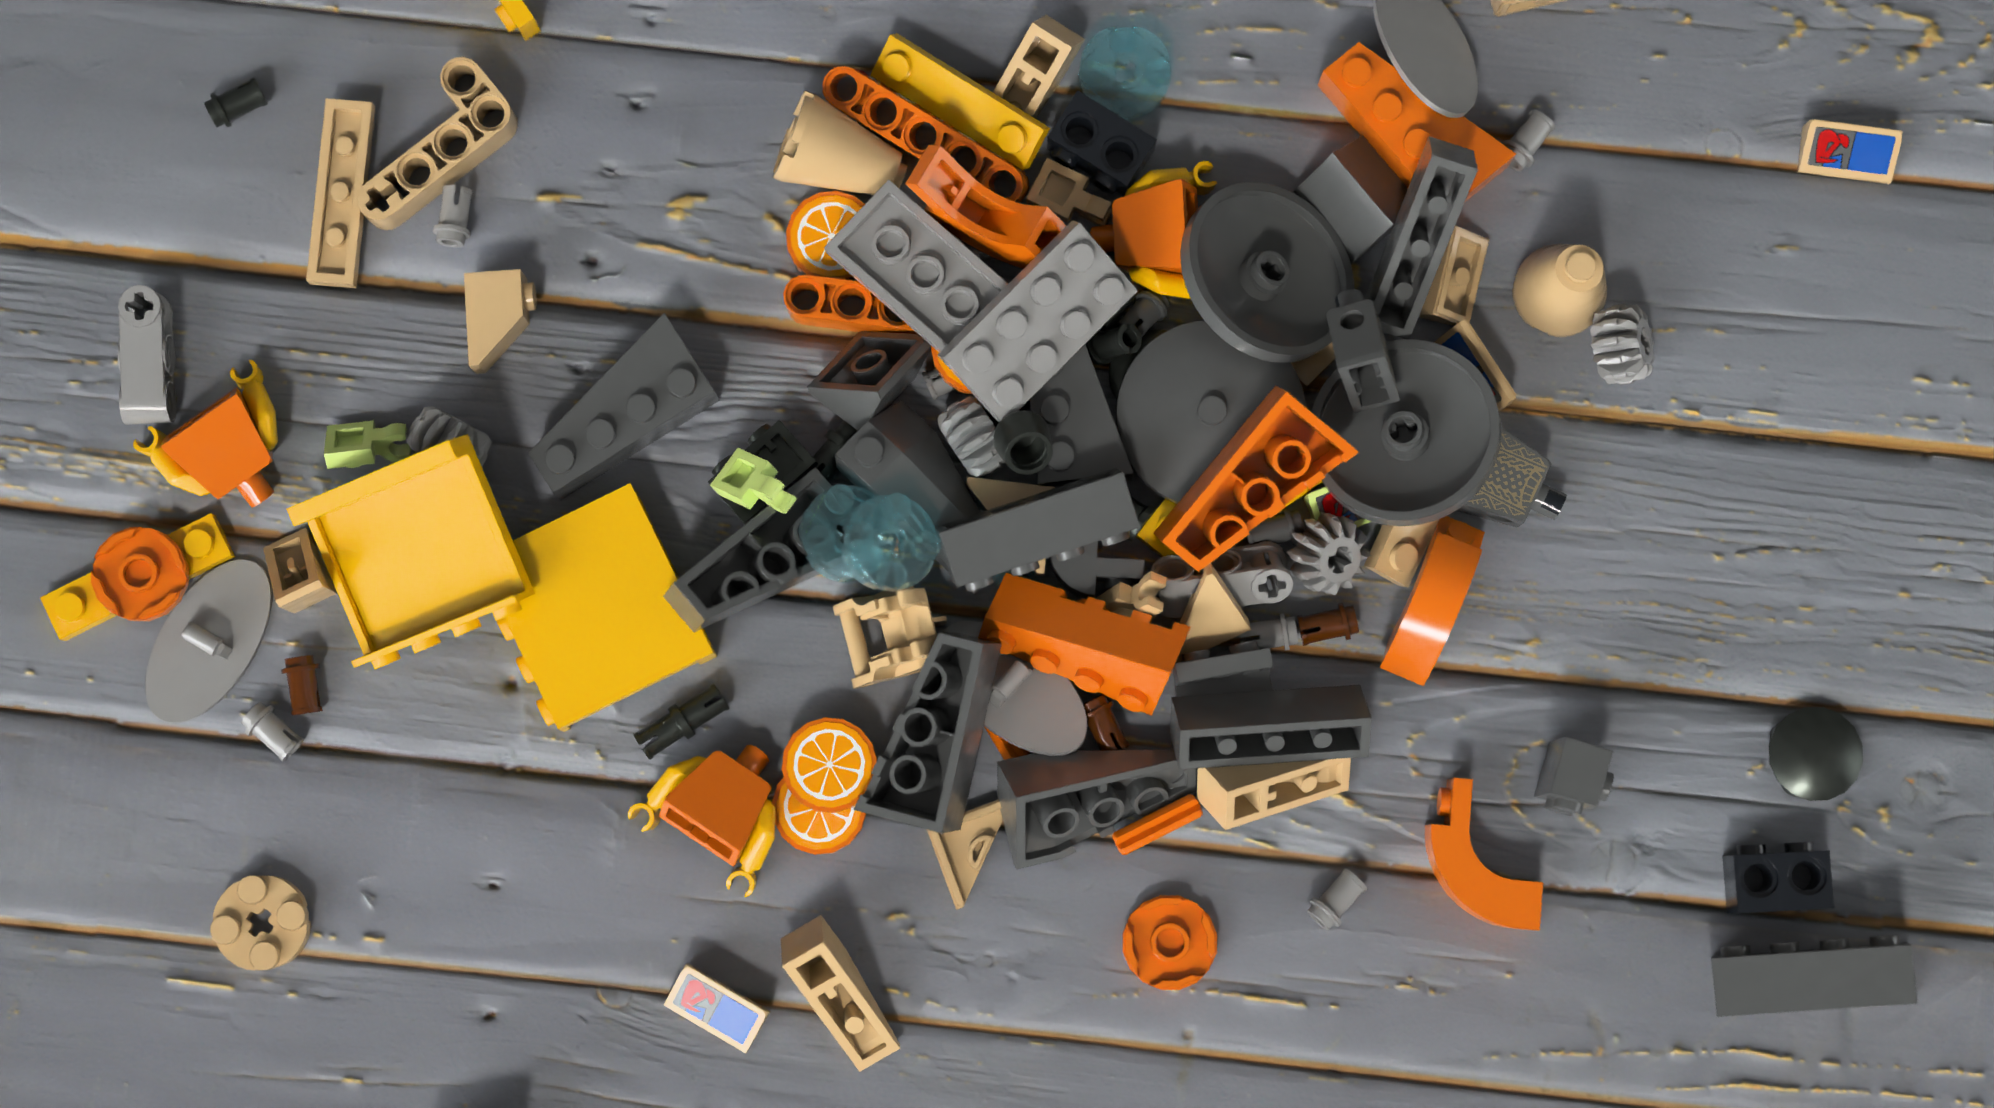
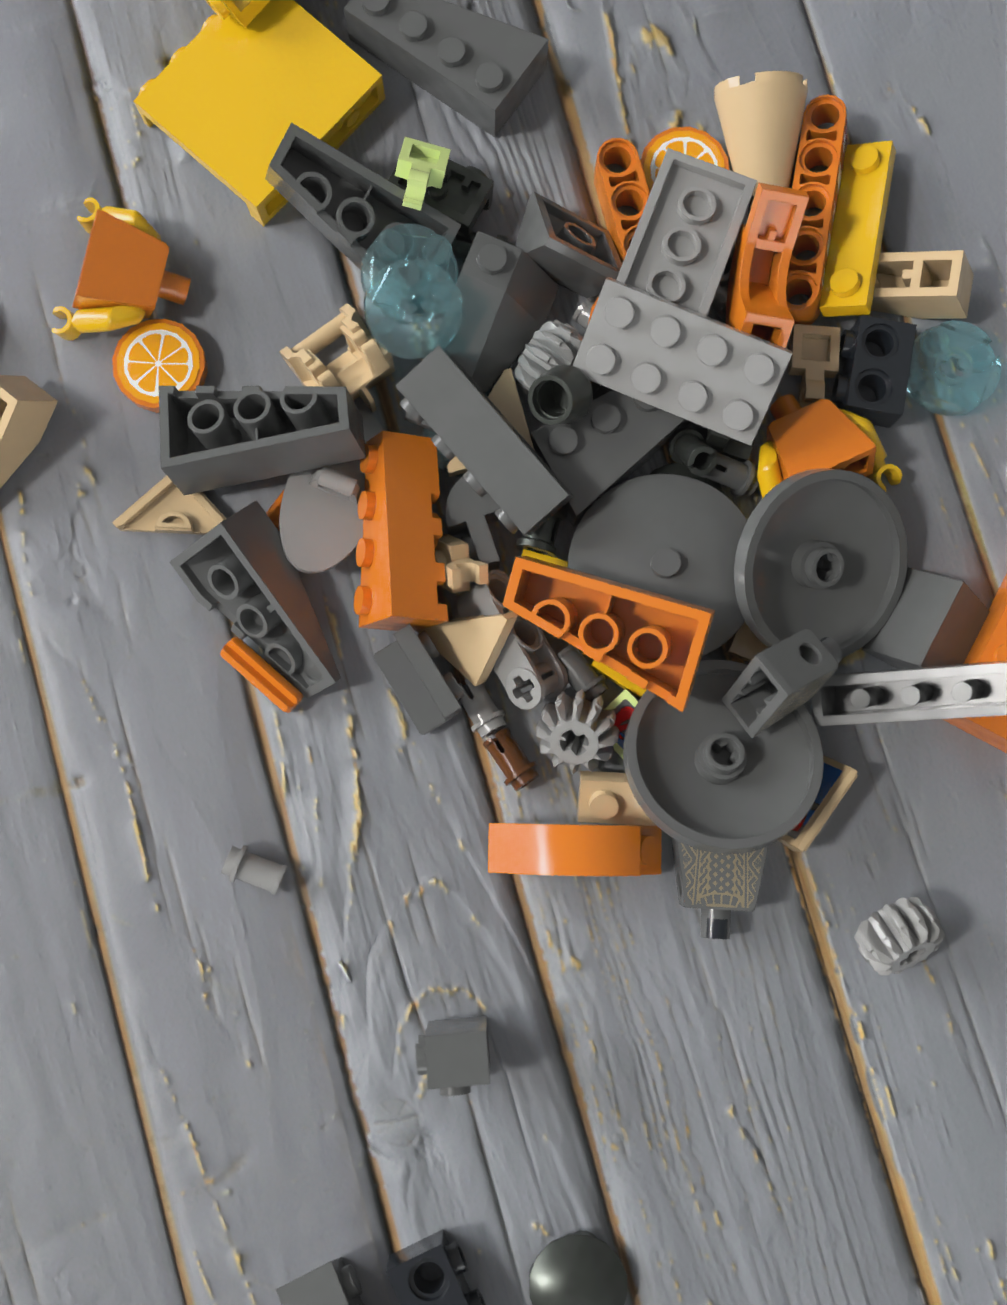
camera: 65 degrees right, 0 degrees up
pearl dark grey pin [633,683,730,760] -> none
light orange tile [782,717,877,813] -> none
reddish brown pin [1083,694,1130,751] -> none
orange tile [1122,895,1217,990] -> none
dark grey brick [1170,684,1372,770] -> none
tan slope [1197,758,1351,830] -> none
tan slope [1419,225,1489,326] -> none
orange arch [1425,778,1543,931] -> none
tan cone [1512,244,1607,337] -> none

